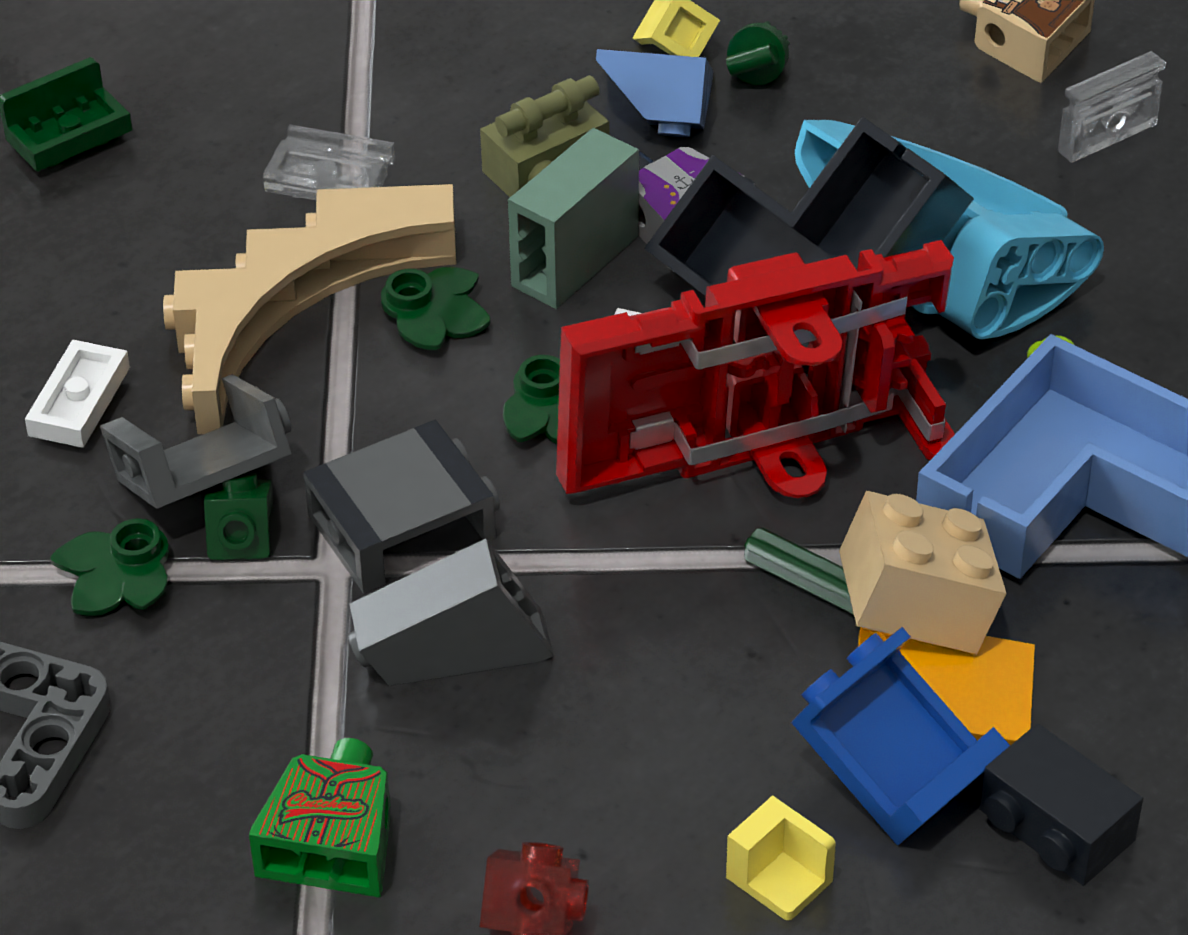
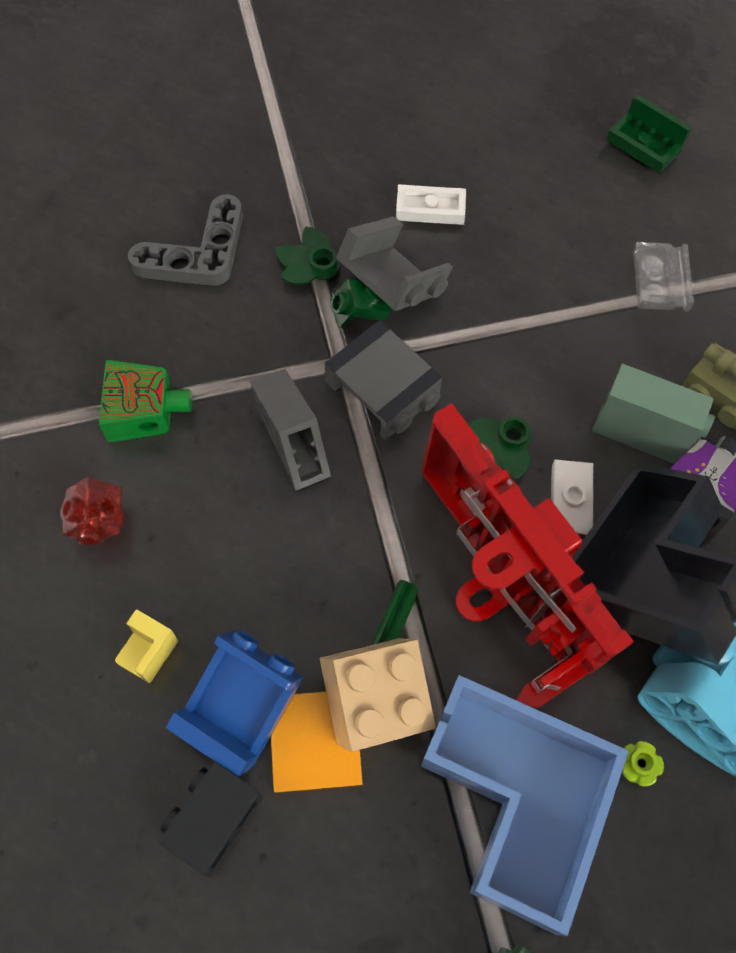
camera: 75 degrees right, 20 degrees up
tan arch [163,184,456,434] -> none
dark green plate [381,267,491,350] -> none

